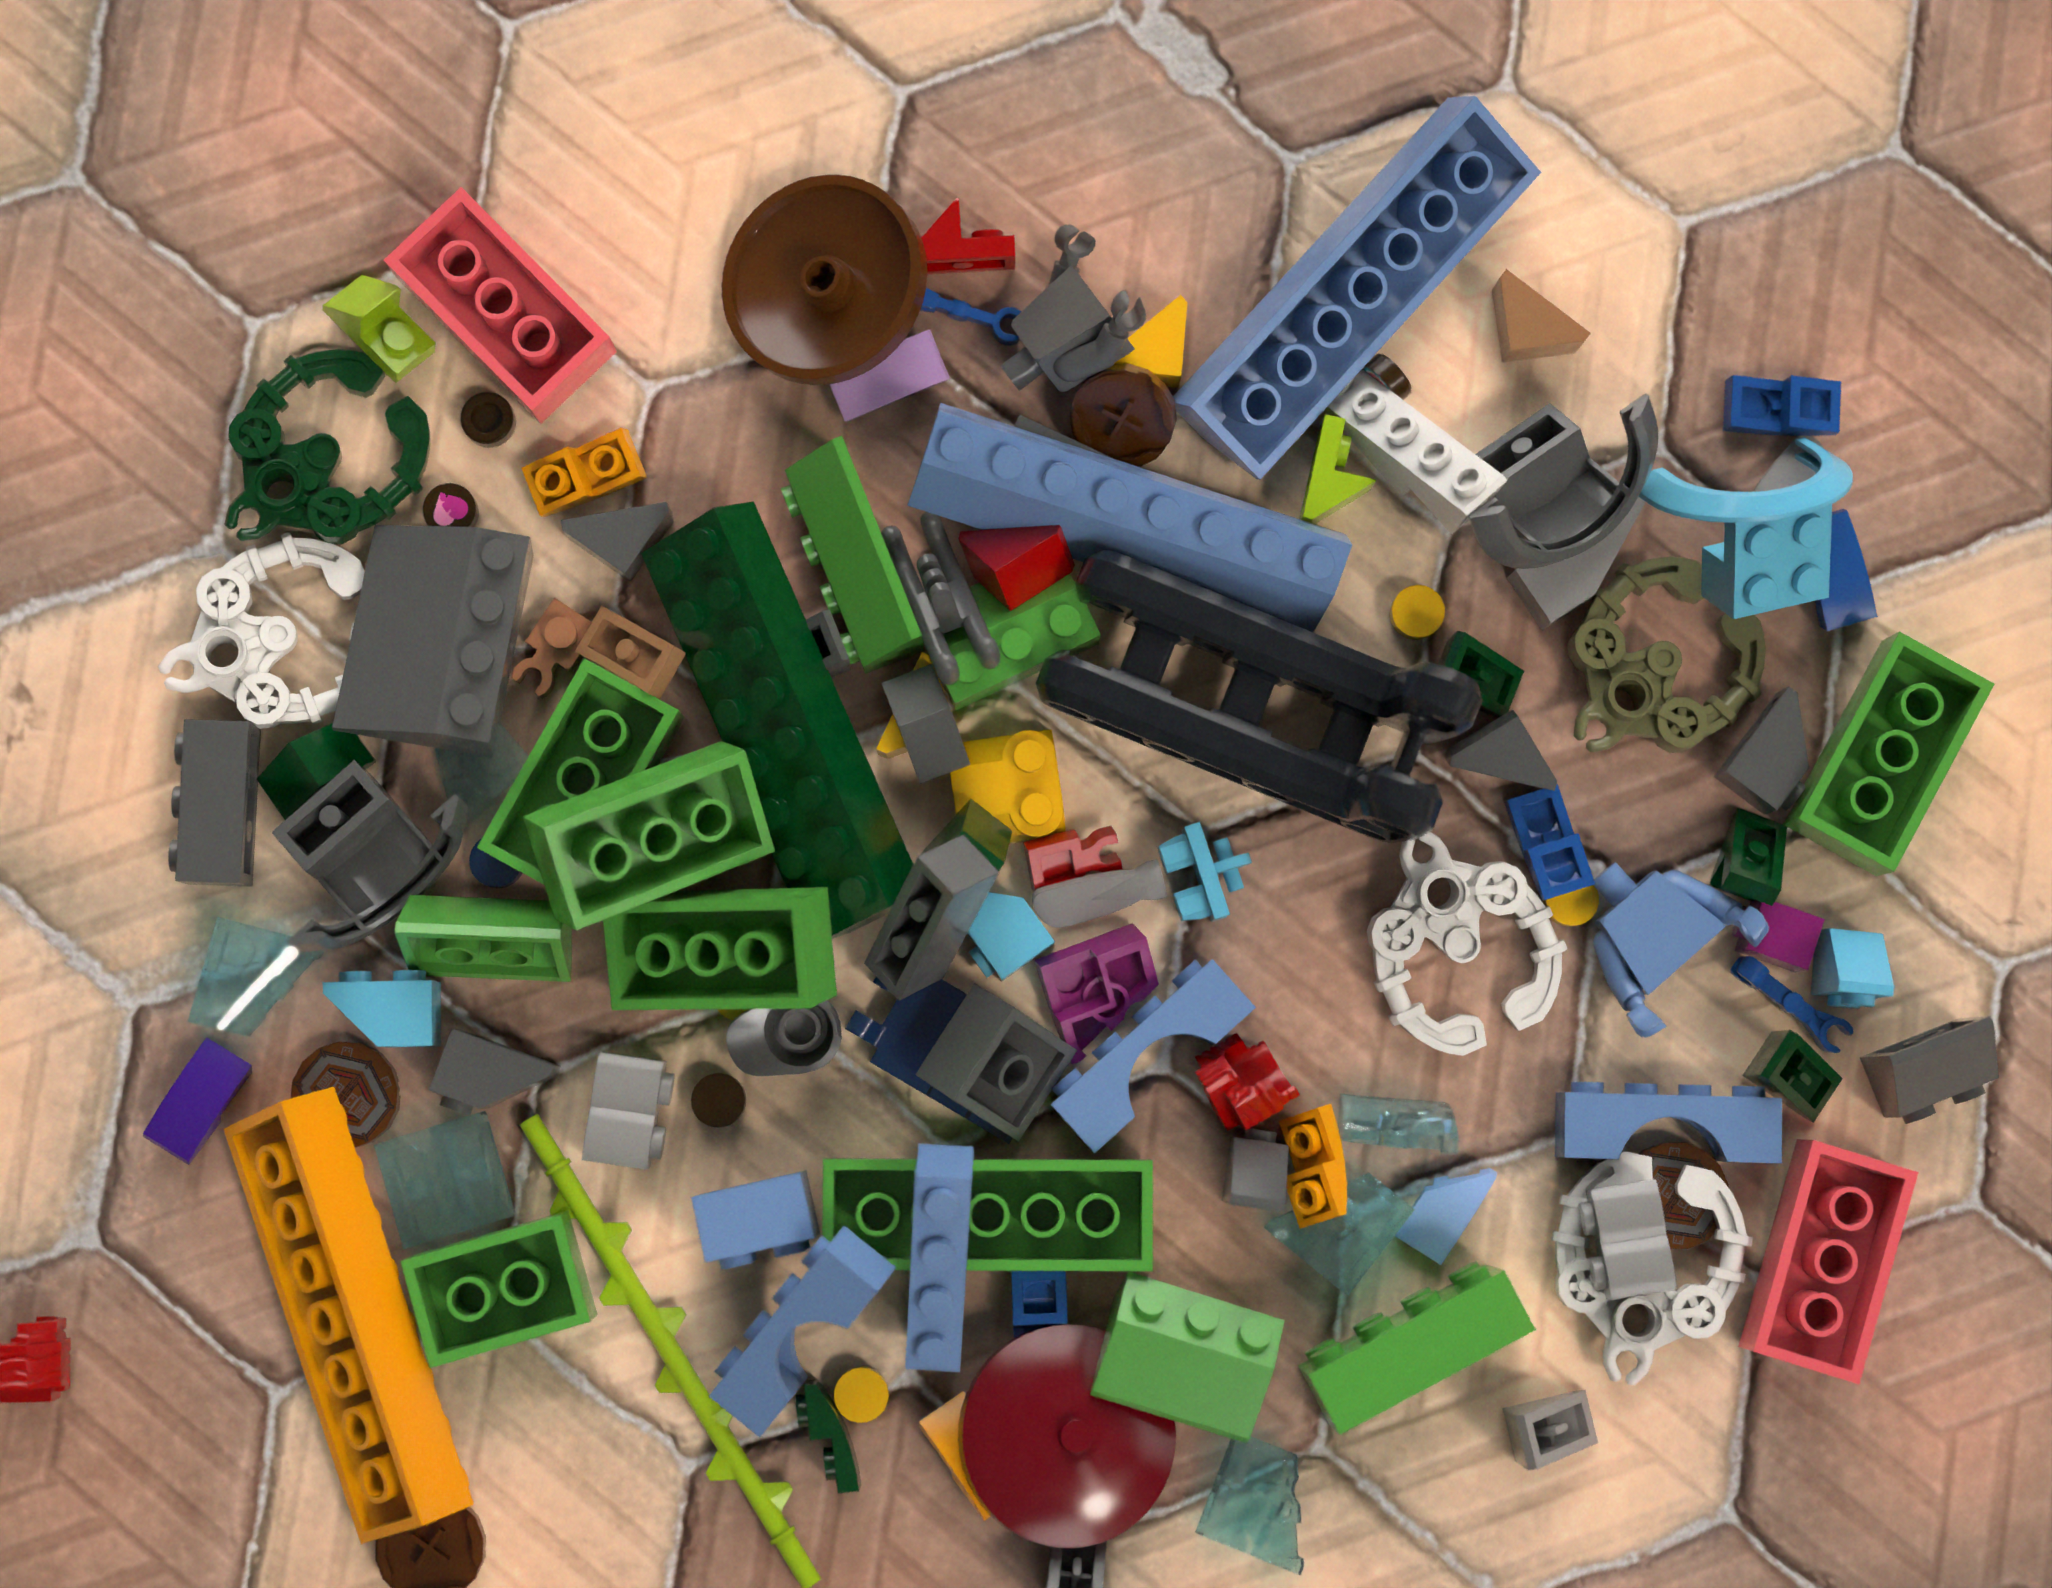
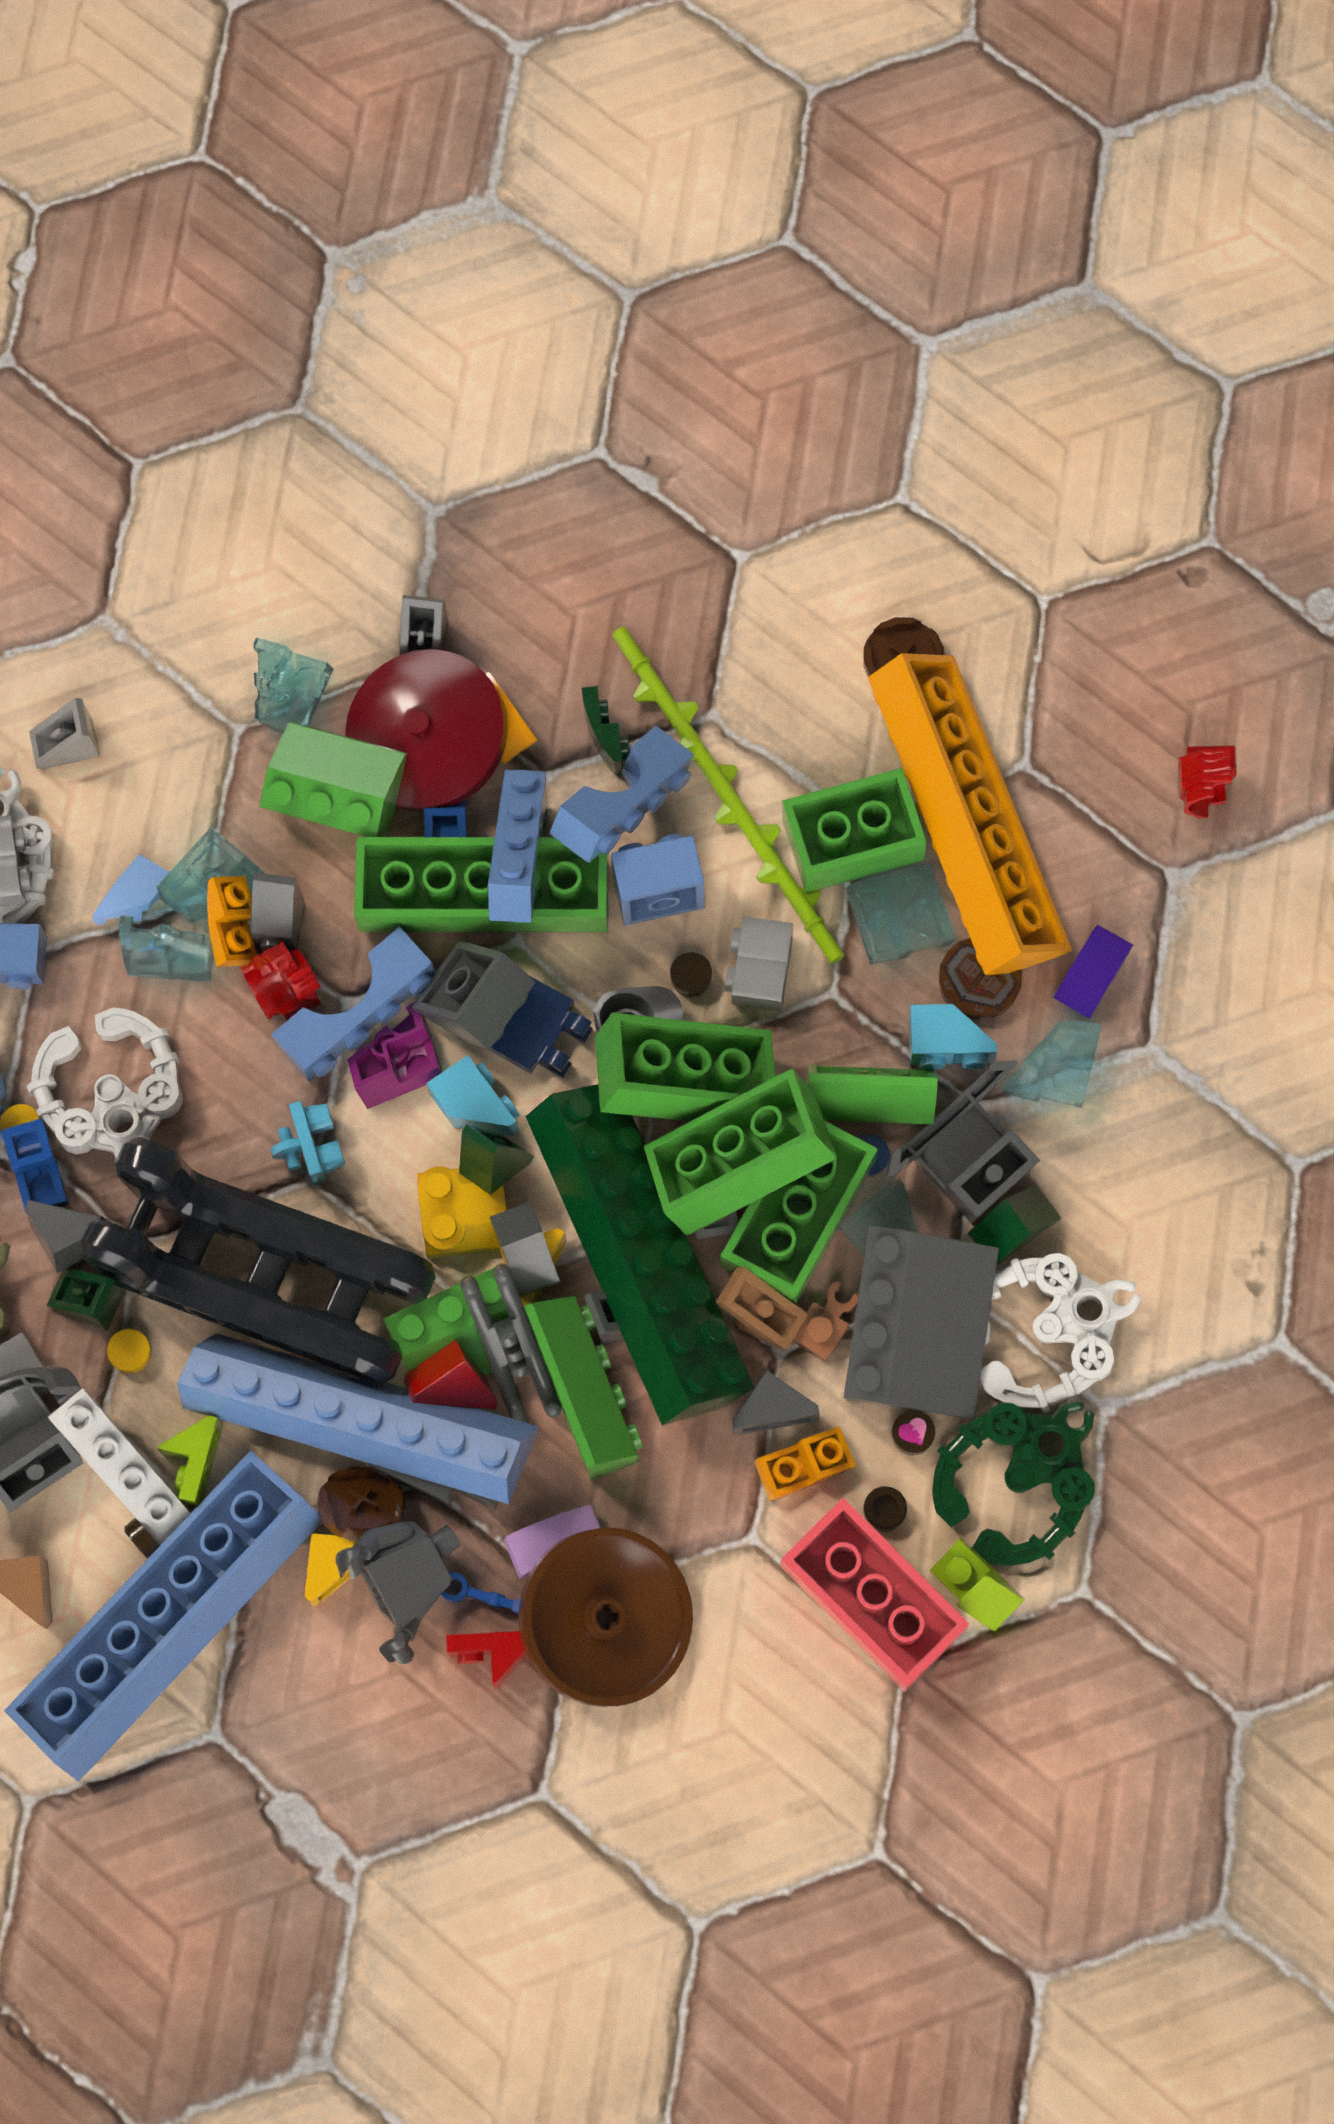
camera: 170 degrees left, 10 degrees down
dark grey brick [168,719,261,887] -> none
dark grey slope [429,1029,561,1115] -> none
yellow tile [834,1366,889,1423] -> none
dark grey brick [864,835,999,1001] -> none
red plate [1023,826,1123,892] -> none
light grey piece [1032,859,1167,928] -> none
bright green brick [1298,1261,1536,1435] -> none

